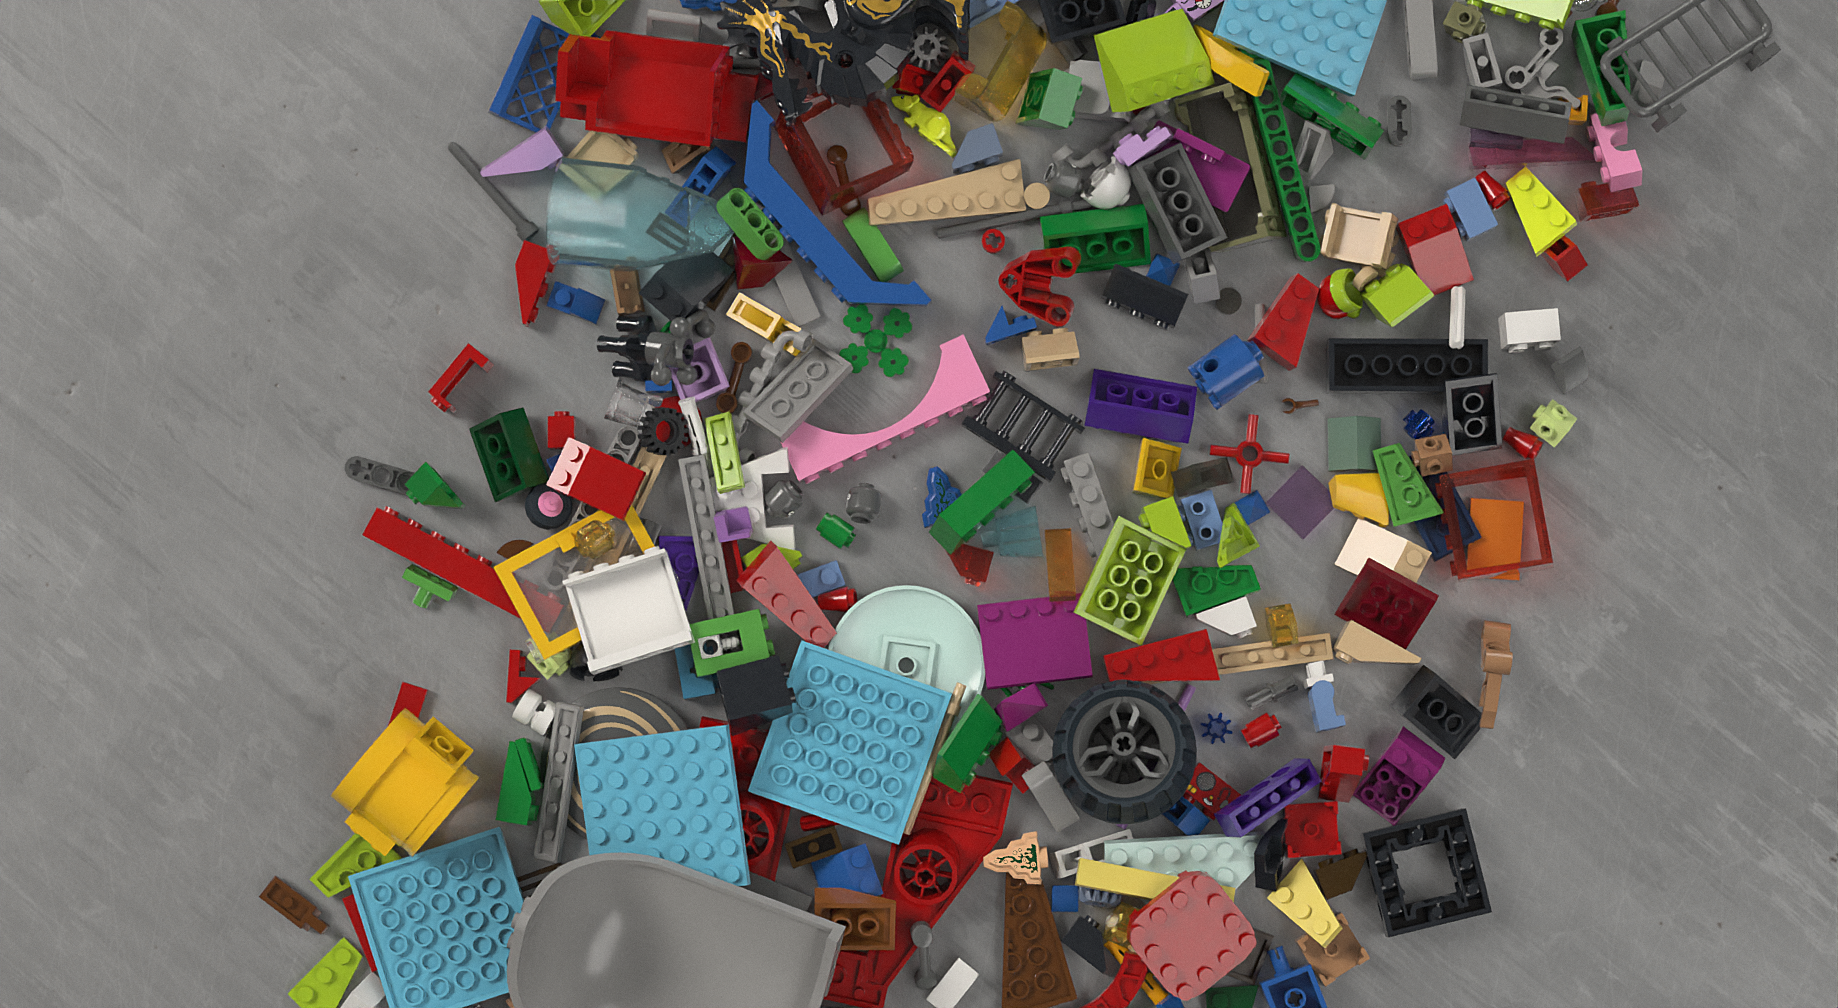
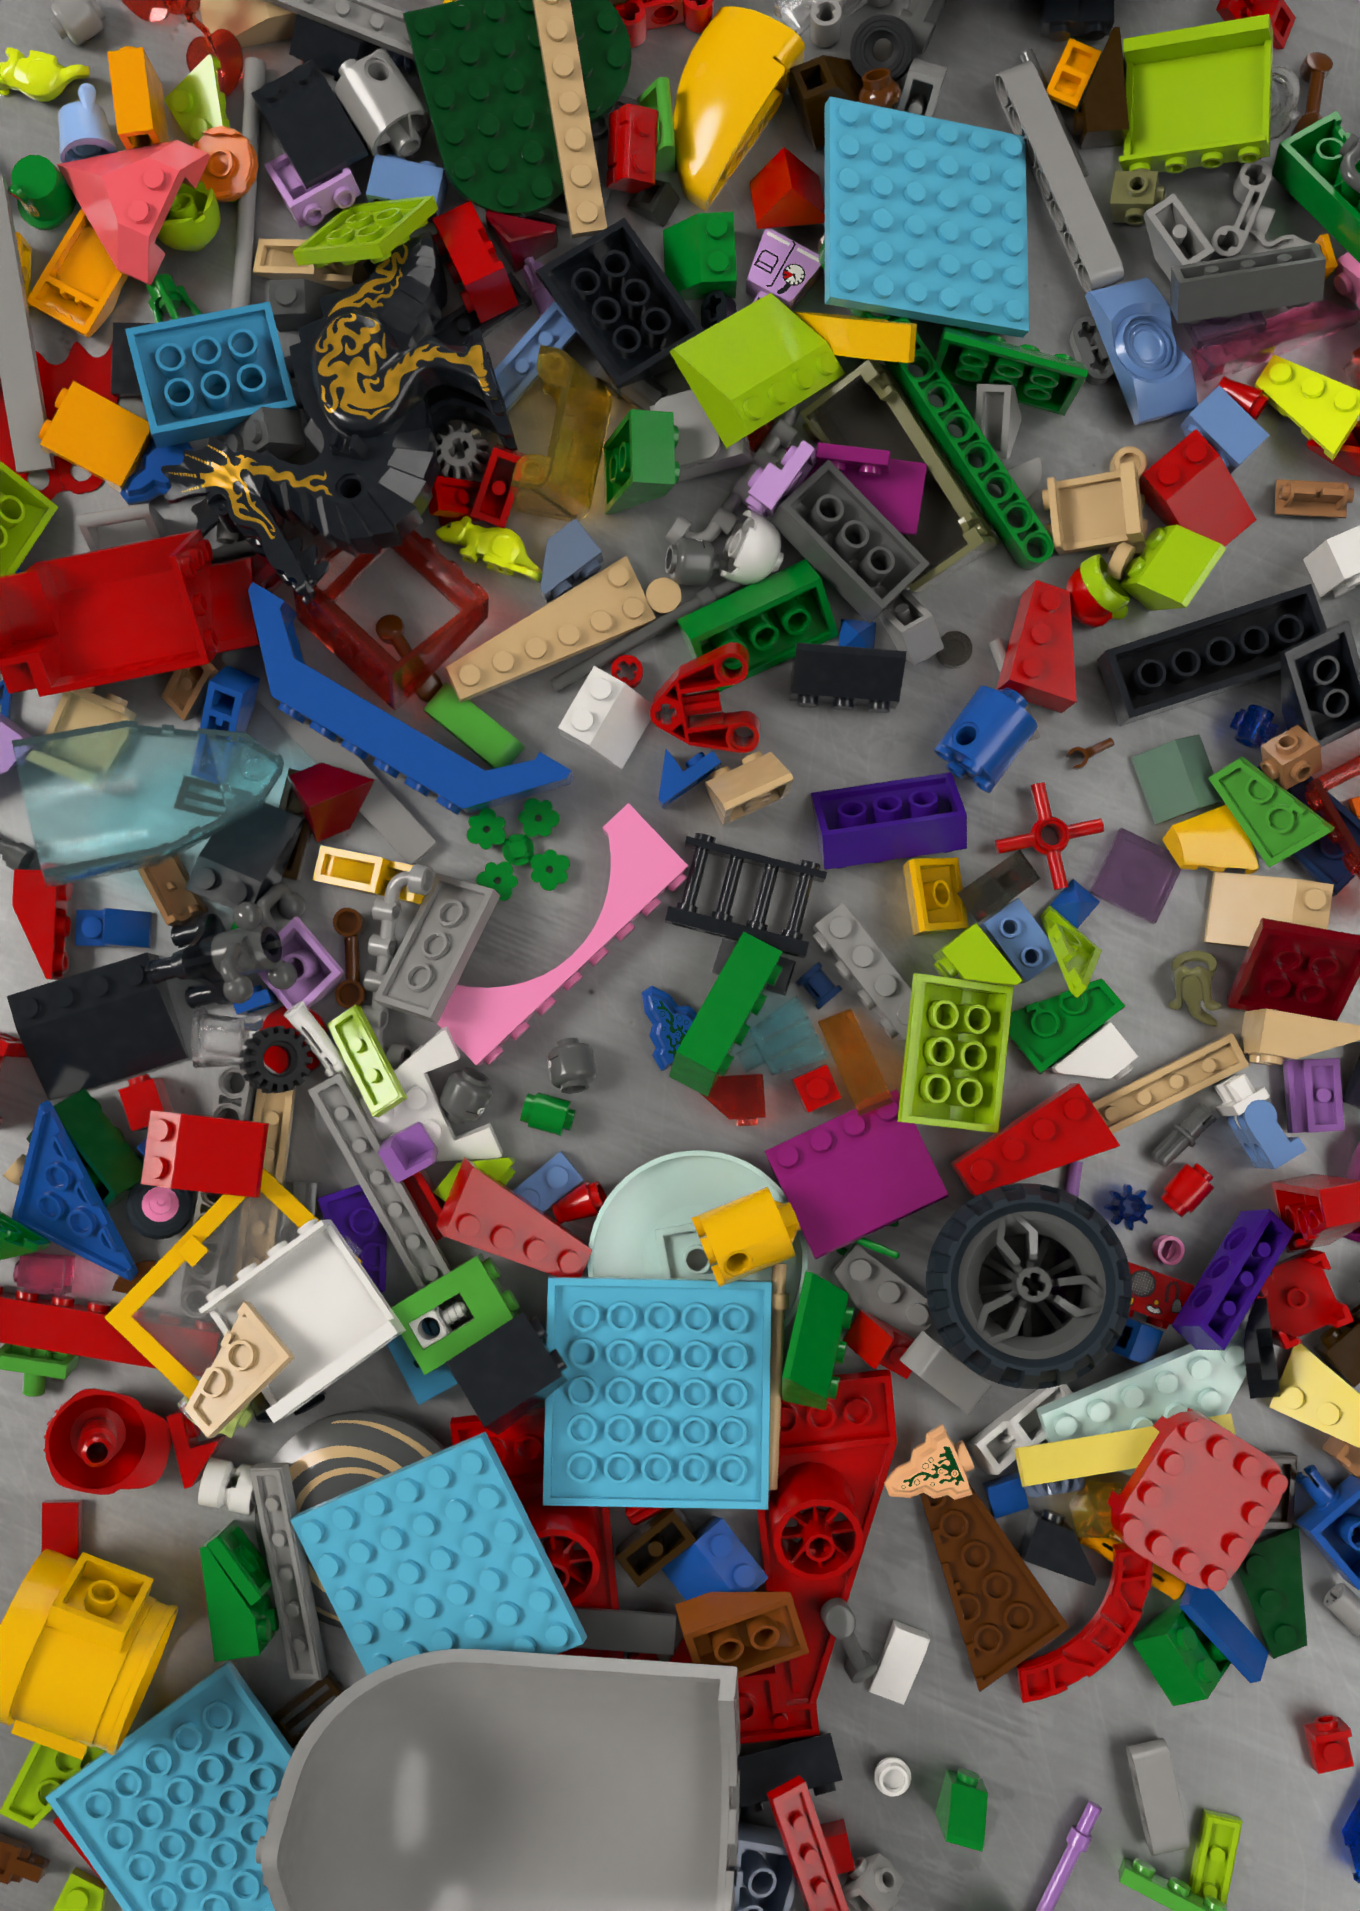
camera: 20 degrees left, 0 degrees up
clear yellow head [574,520,615,559] -> none
bright green beam [716,188,784,260] -> none
magenta slope [993,683,1048,732] -> none
clear yellow brick [1265,603,1298,648] -> none
white axle [1449,286,1466,349] -> none
none -> tan hinge [3,1154,26,1185]
none -> black slope [7,952,189,1101]
none -> blue tile [12,1100,139,1281]
none -> clear pink window [13,1252,76,1296]
none -> red piece [43,1388,172,1495]
none -> tan wing [185,1301,295,1438]
none -> white slope [558,666,652,770]
none -> yellow cylinder [691,1187,801,1287]
none -> red brick [791,1064,842,1113]
none -> dark blue bush [795,962,843,1010]
none -> medium blue slope [1085,277,1198,425]
none -> tan tile [1110,446,1148,478]
none -> bright pink hinge [1151,1235,1185,1265]
none -> olive piece [1168,950,1221,1027]
none -> medium nougat hinge [1275,479,1354,518]
none -> medium lavender plate [1283,1058,1345,1133]

